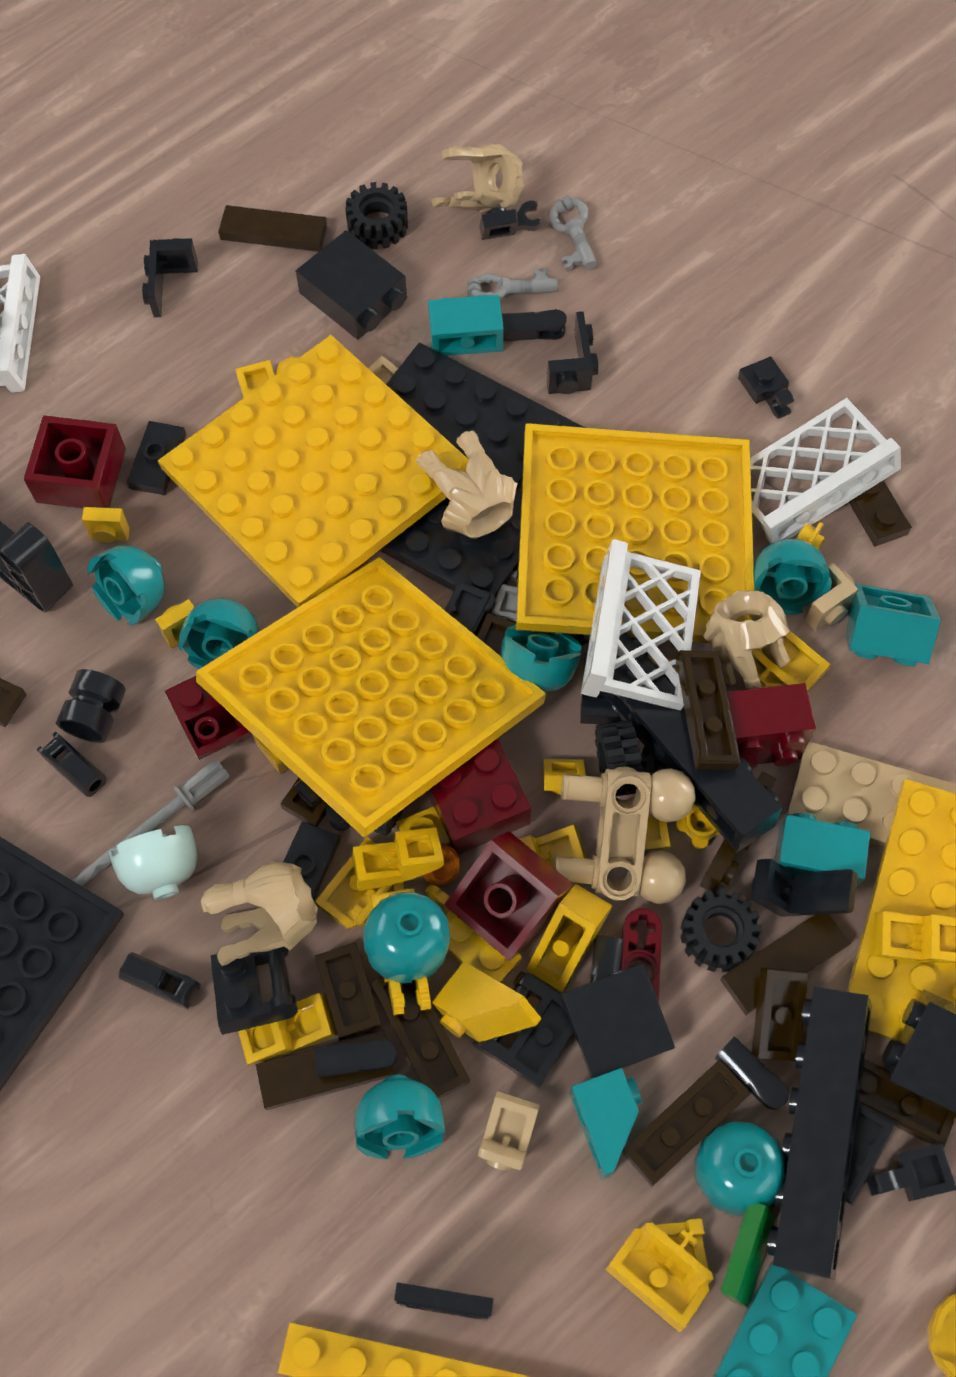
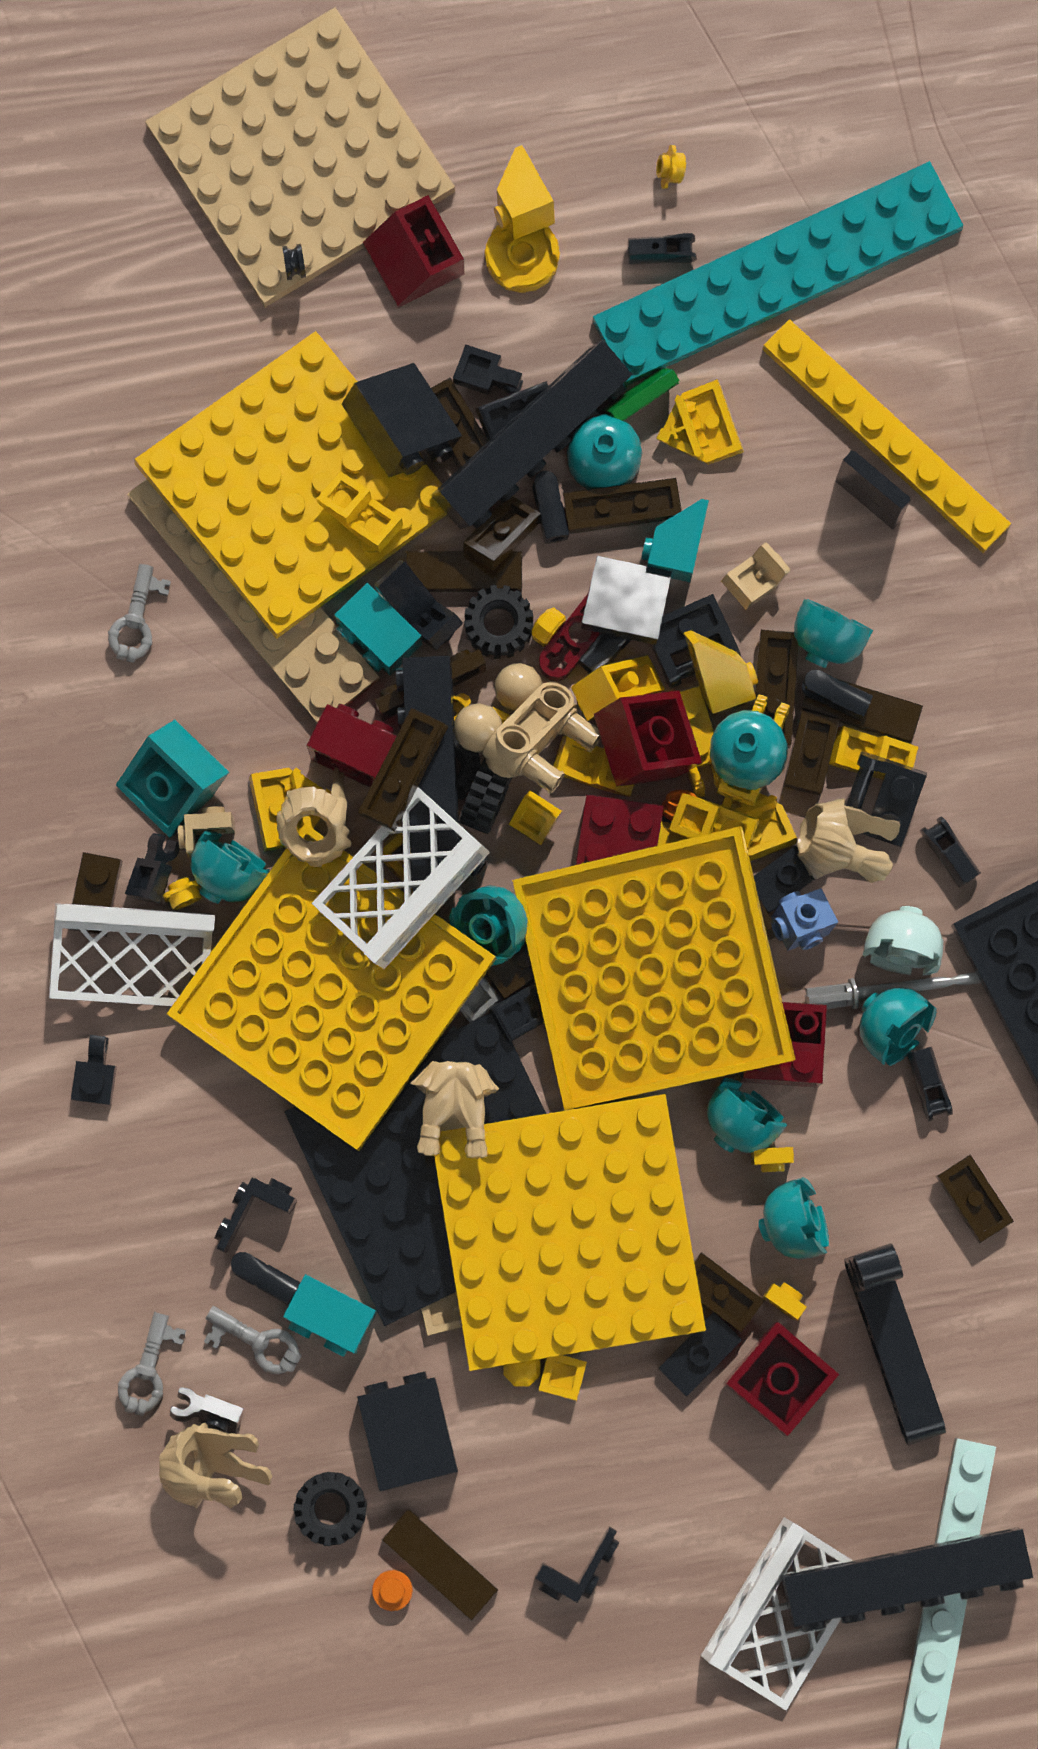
camera: 150 degrees left, 15 degrees up
black wheel [56,669,126,743] -> none
none -> black plate [125,833,180,903]
none -> orange plate [372,1570,413,1611]
none -> yellow tile [532,607,566,647]
none -> dark brown plate [694,1252,765,1332]
none -> medium blue brick [771,888,838,951]
none -> teal cylinder [860,987,937,1066]

